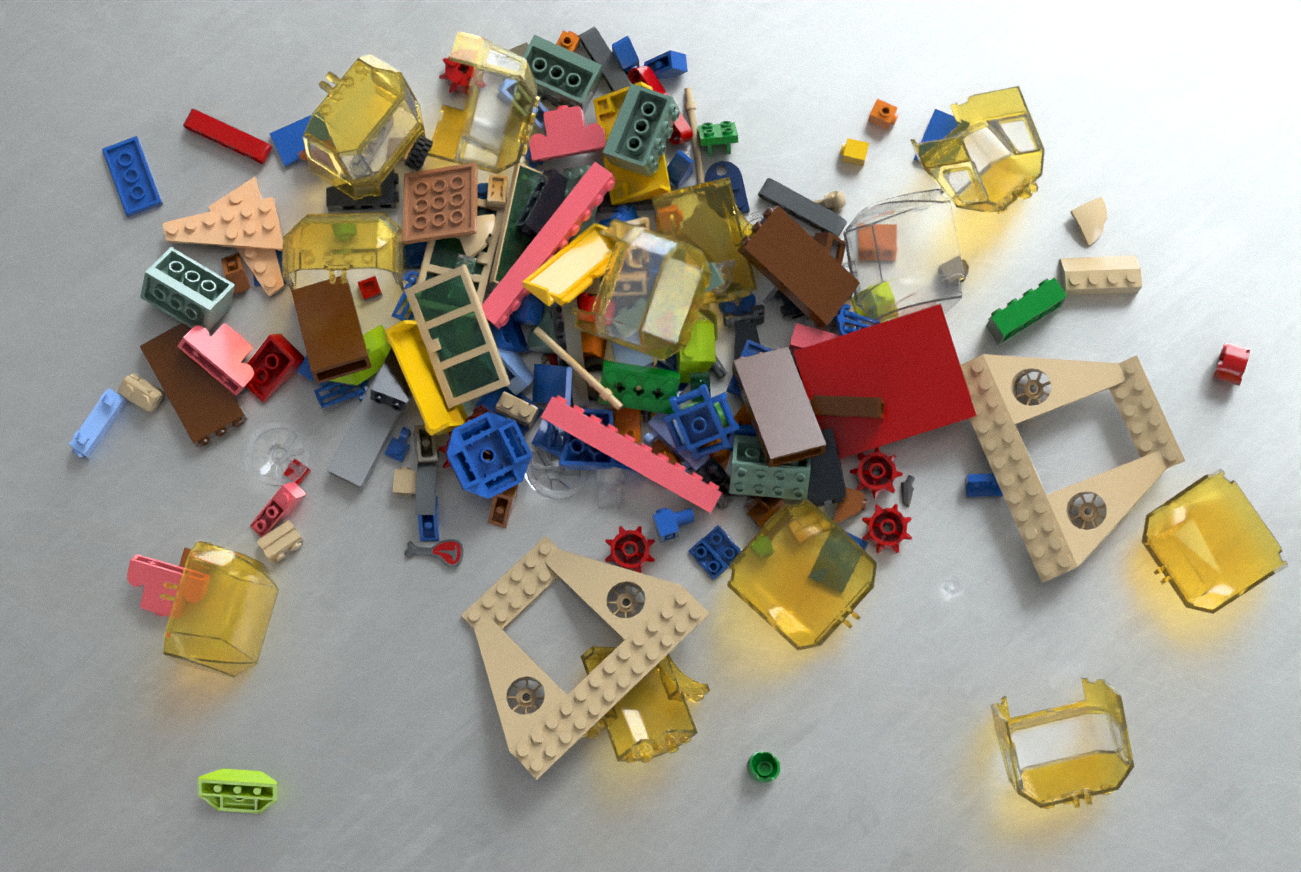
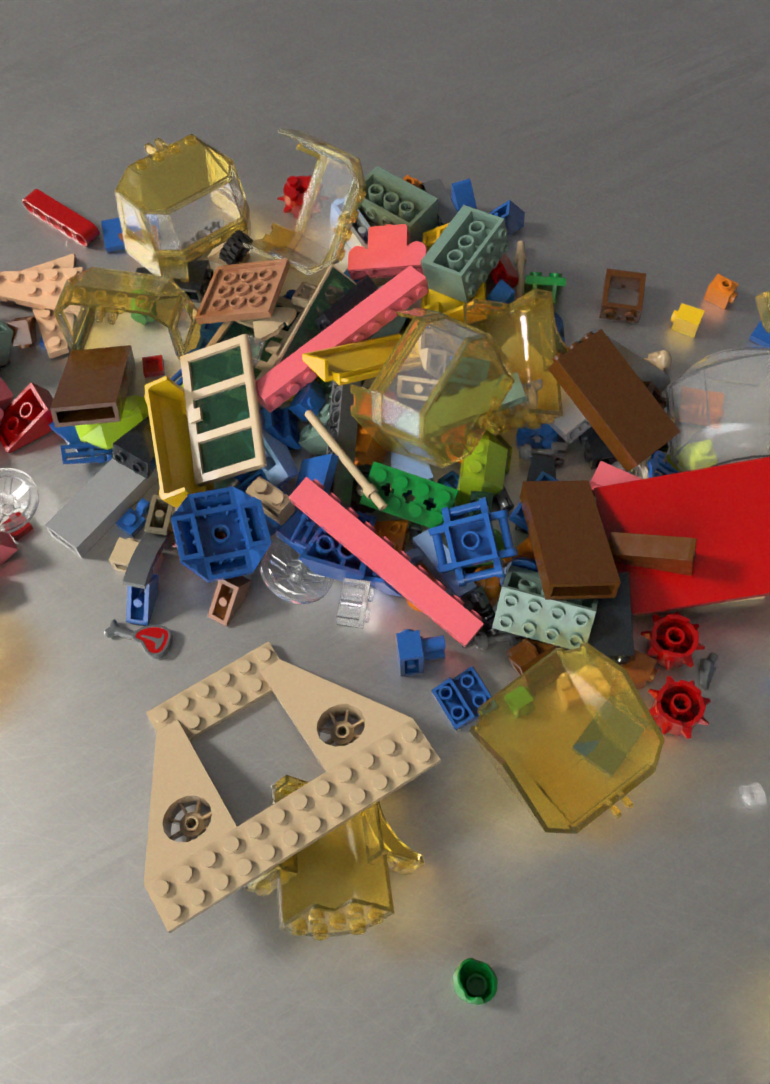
camera: 15 degrees right, 15 degrees down
red brick [605,526,655,573] -> none
none -> reddish brown window [599,268,646,323]

